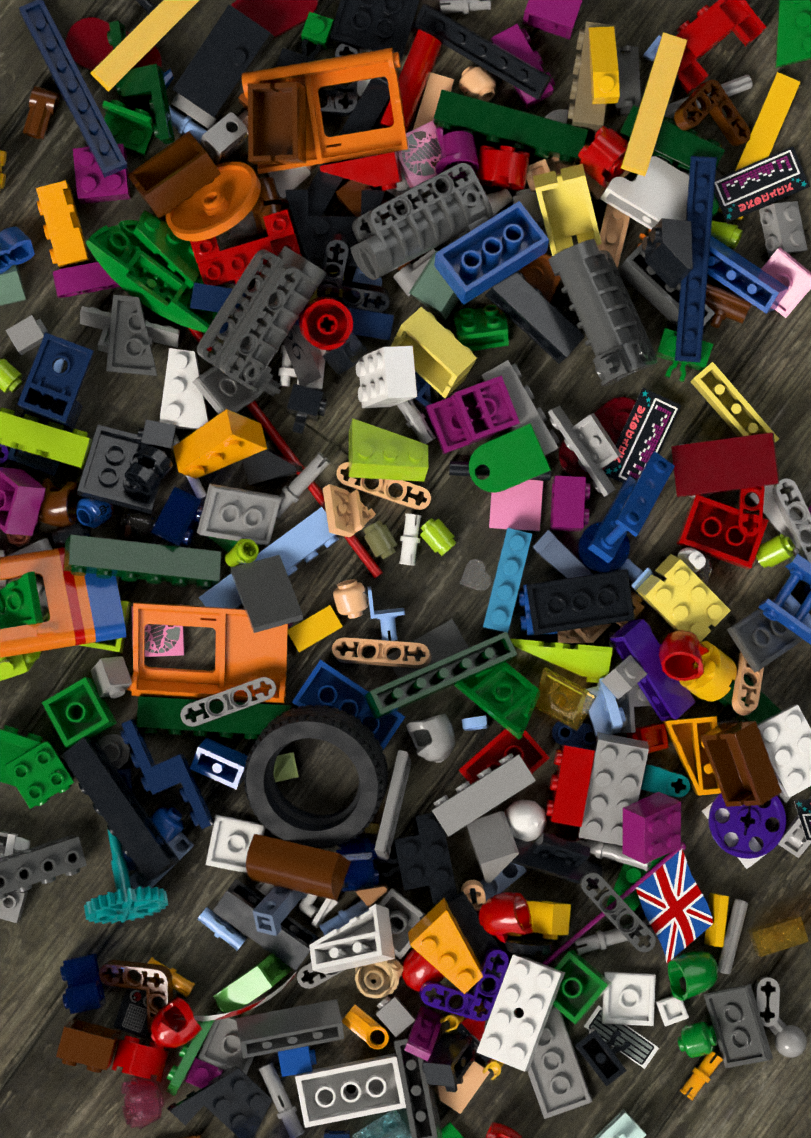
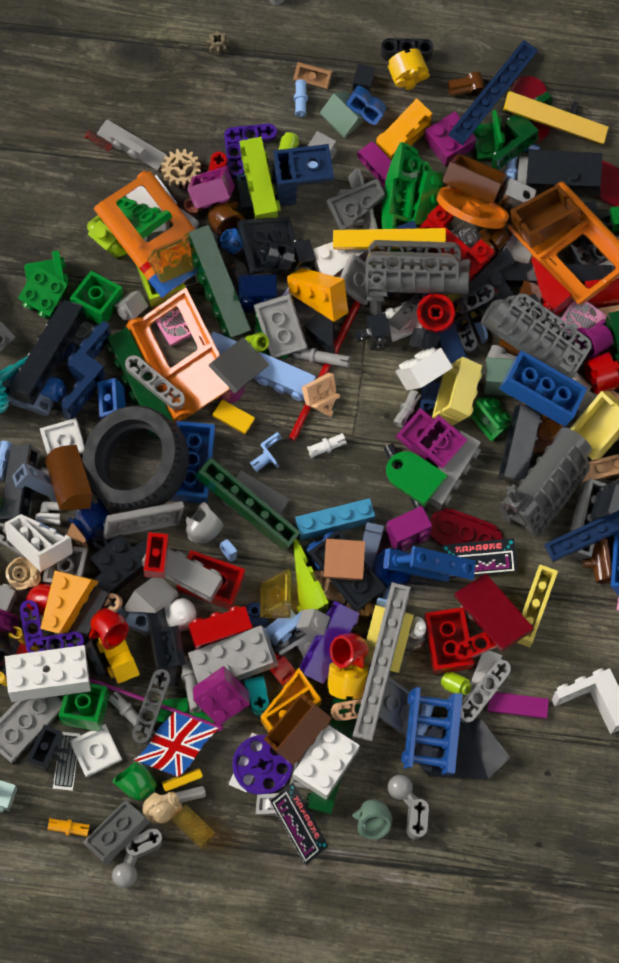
camera: 60 degrees right, 15 degrees down
yellowish green tile [273,752,299,782] -> none
light nougat beam [332,637,431,668] -> none
light nougat head [333,579,369,619] -> none
light nougat beam [336,462,431,510] -> none
lime wedge [349,418,429,482] -> none
olive brick [363,520,397,559] -> none
lime brick [420,518,457,556] -> none
green wing [454,662,540,739] -> none
clear tile [460,559,491,591] -> none
bright pink tile [489,480,543,532] -> none
light grey bracket [548,406,621,497] -> none
green brick [655,328,713,382] -> none
white tile [656,995,689,1026] -> none
green head [677,1022,717,1058] -> none
none -> tan hair [143,792,183,824]
none -> red brick [144,532,169,579]
none -> clear yellow slope [148,235,194,283]
none -> nougat tile [324,539,365,581]
none -> yellow tile [333,228,446,250]
none -> light grey tile [353,583,411,742]

